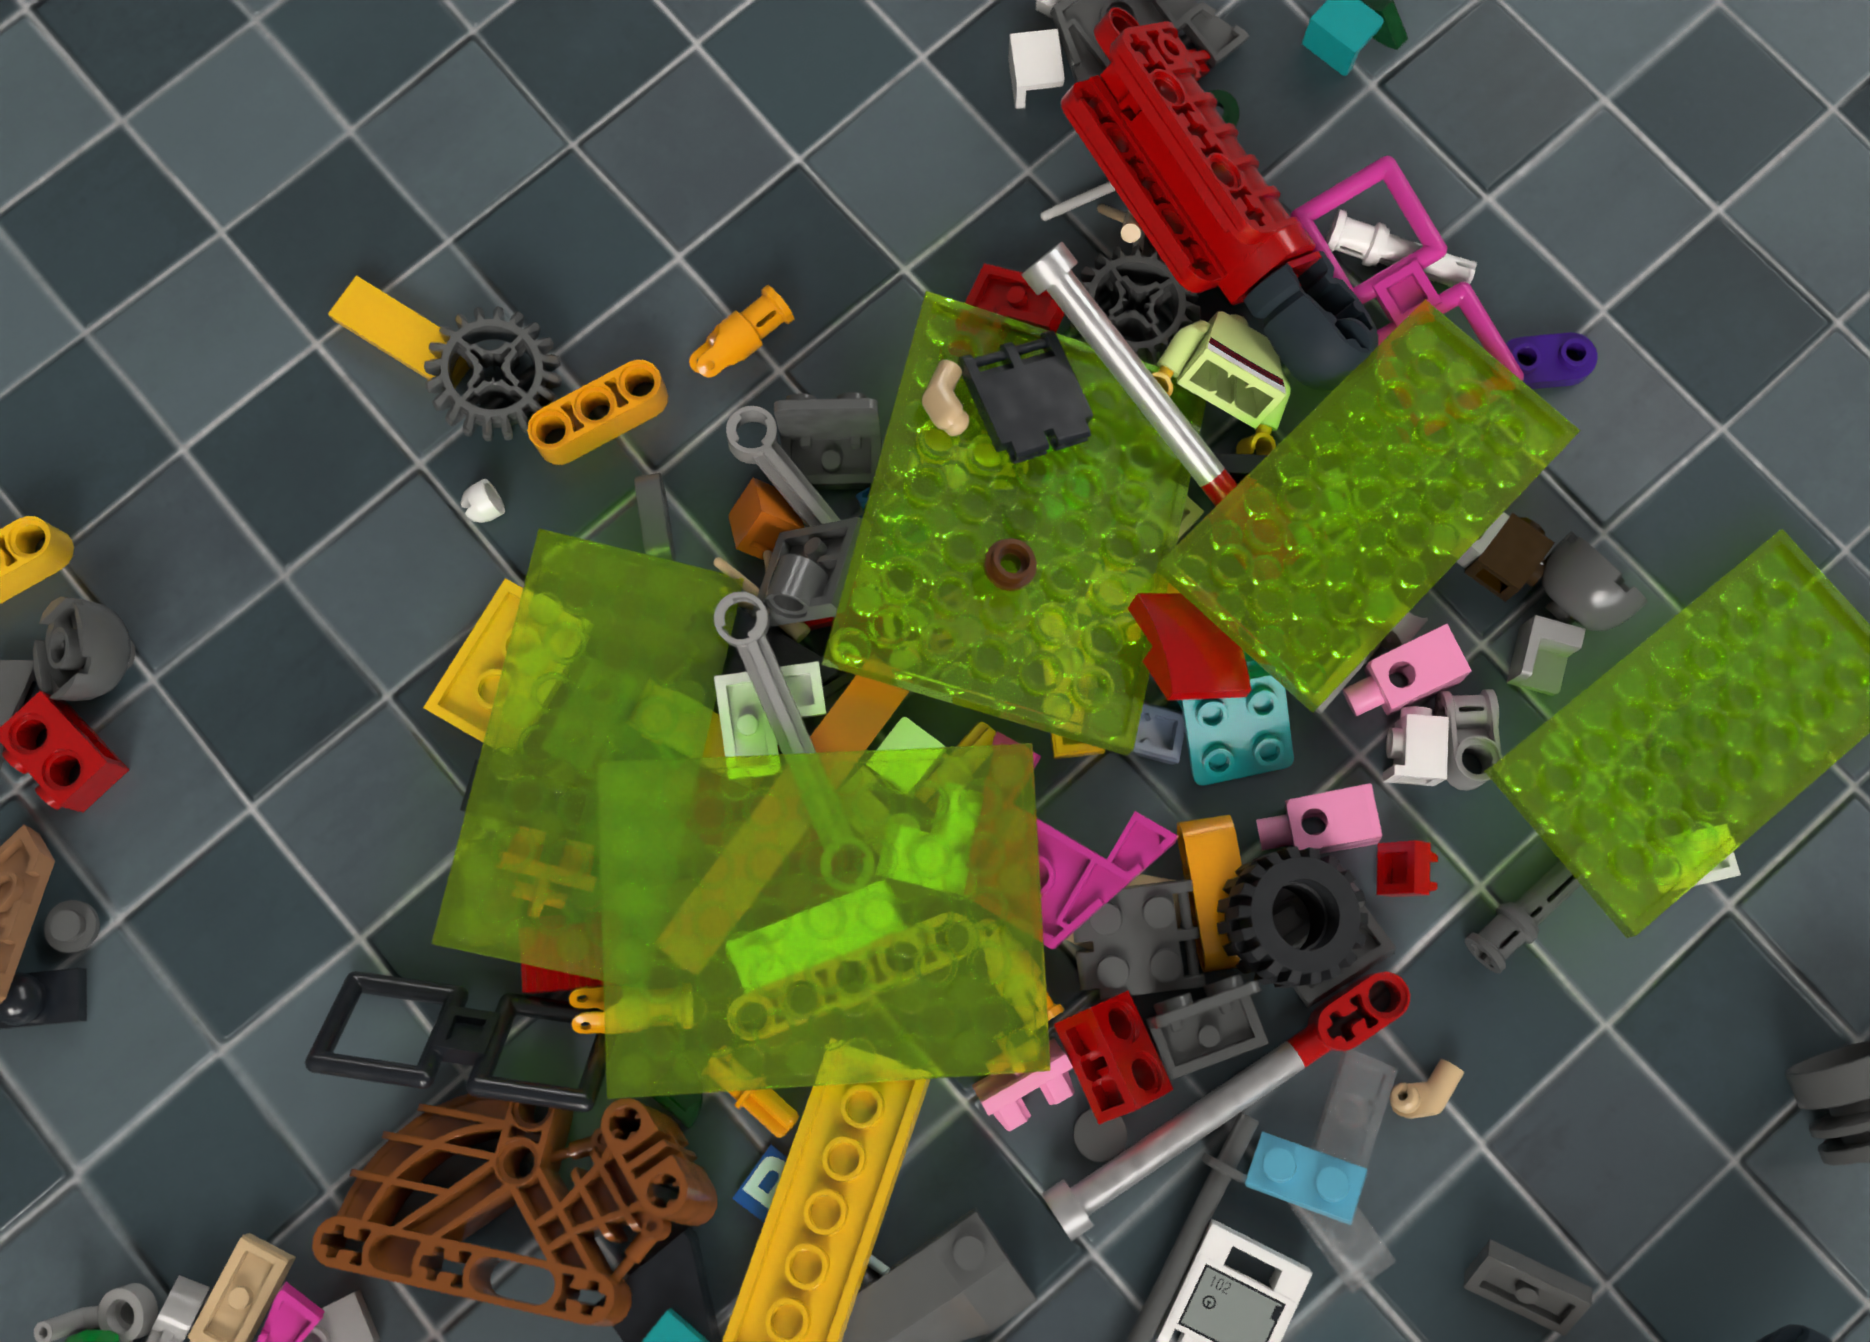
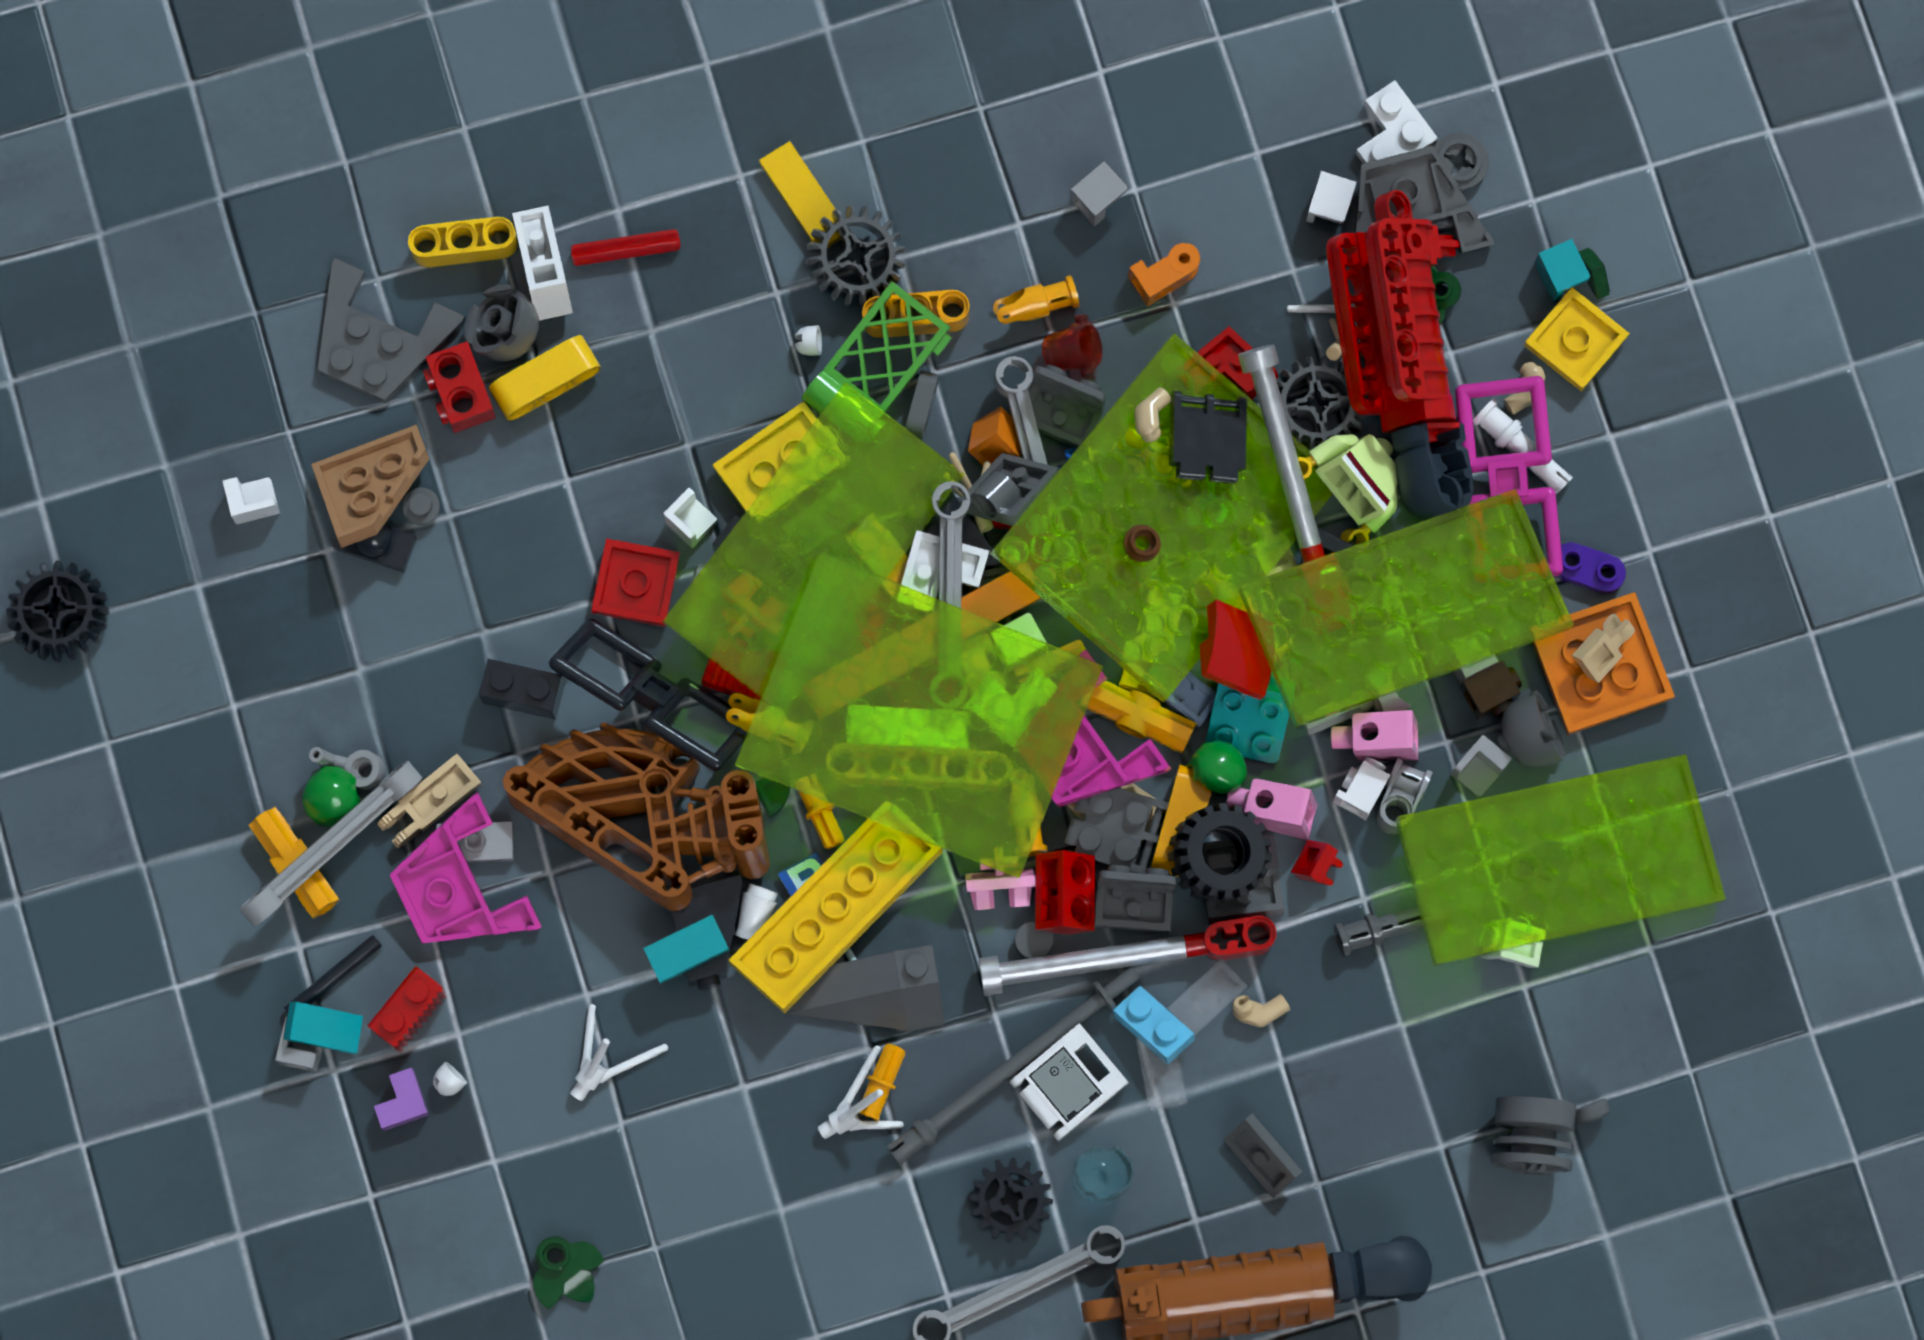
camera: 20 degrees right, 0 degrees up
none -> black brick [479,659,565,720]
none -> yellow beam [489,335,601,421]
none -> white slope [512,206,573,321]
none -> red axle [571,229,681,266]
none -> red plate [591,538,681,627]
none -> white panel [663,488,718,549]
none -> white cone [735,883,778,940]
none -> bright green piece [801,281,952,445]
none -> clear red piece [1042,315,1103,379]
none -> light grey panel [1070,161,1127,226]
none -> light orange piece [1080,681,1196,754]
none -> orange leg [1127,243,1200,307]
none -> green hair [1187,741,1247,794]
none -> tan arm [1503,362,1545,416]
none -> yellow plate [1524,288,1630,392]
none -> orange plate [1528,592,1675,736]
none -> tan plate [1572,613,1635,683]

